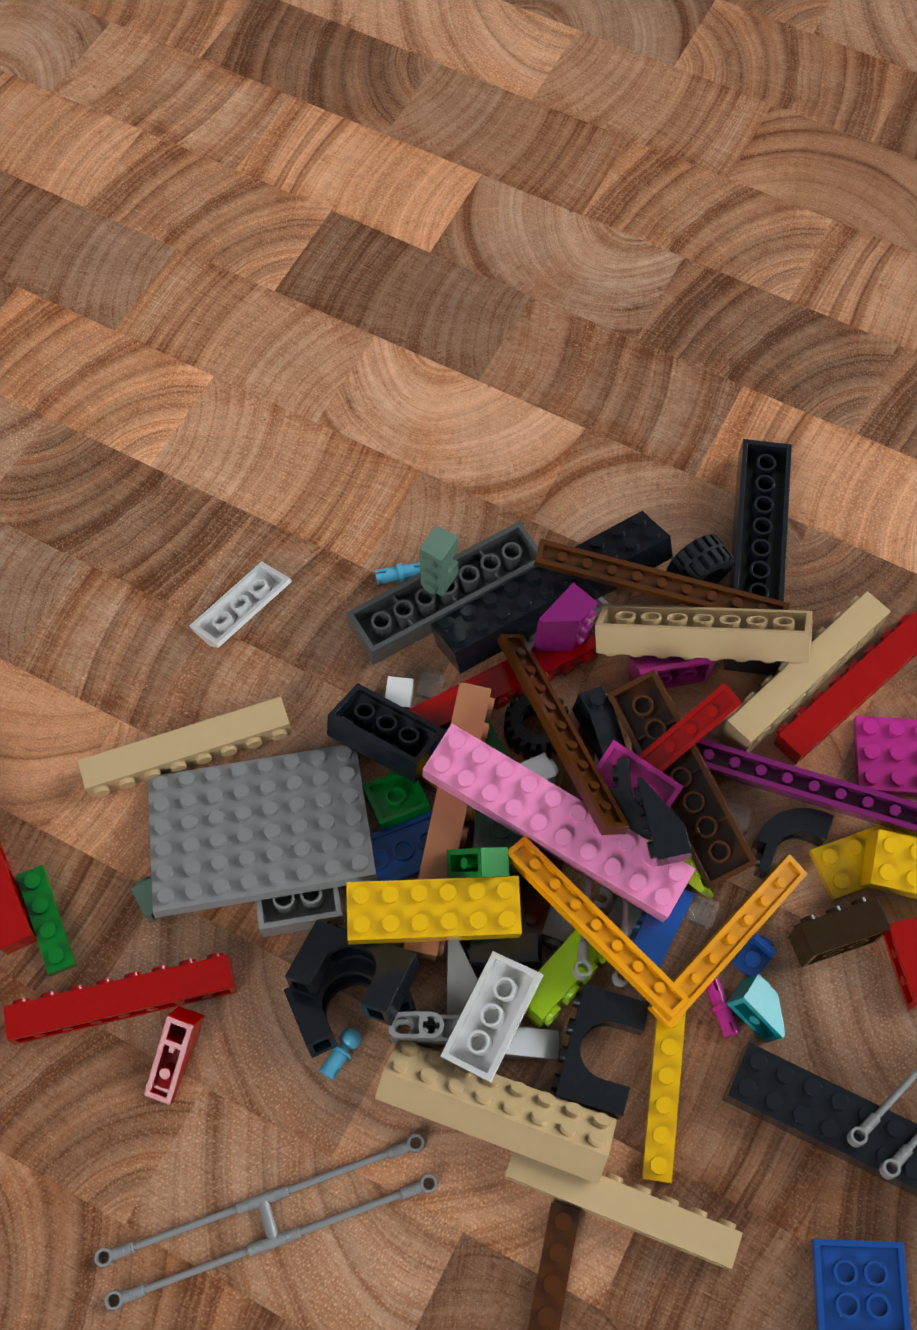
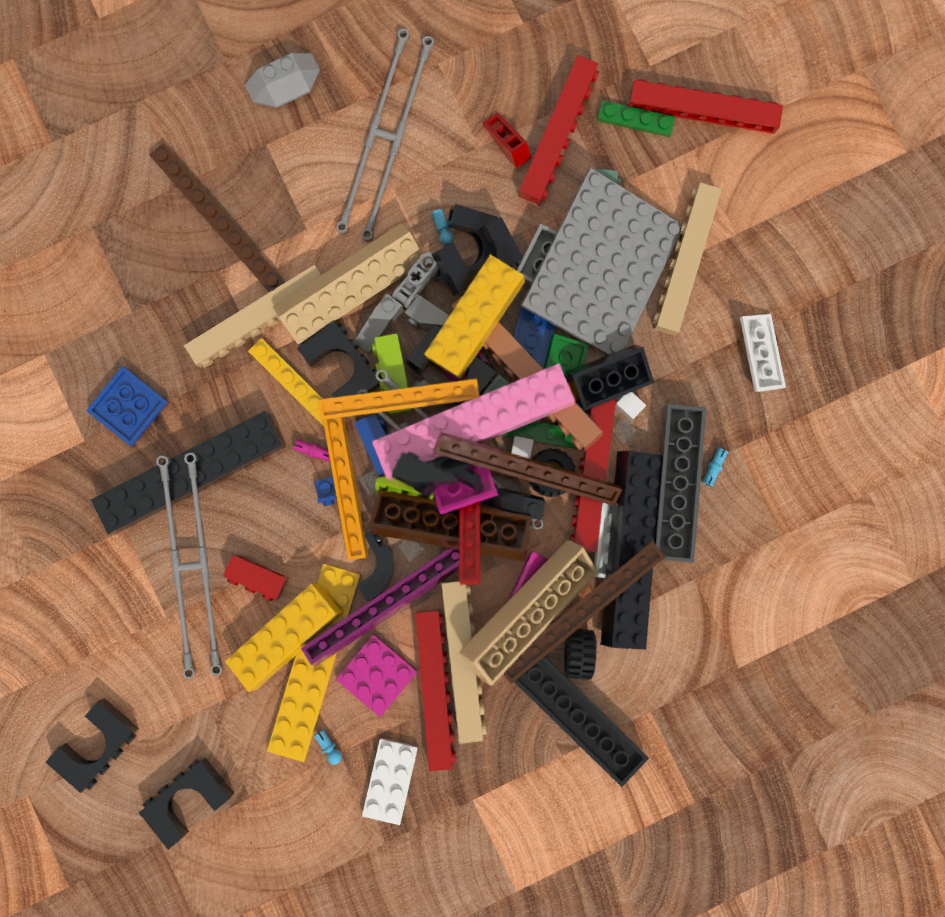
camera: 125 degrees right, 20 degrees up
sand green arch [419,525,459,597] -> none
white slope [441,951,543,1082] -> none
green brick [447,847,509,878] -> none
magenta slope [533,583,598,652] -> none
teal slope [727,973,785,1043] -> none
dark brown brick [788,897,892,968] -> none

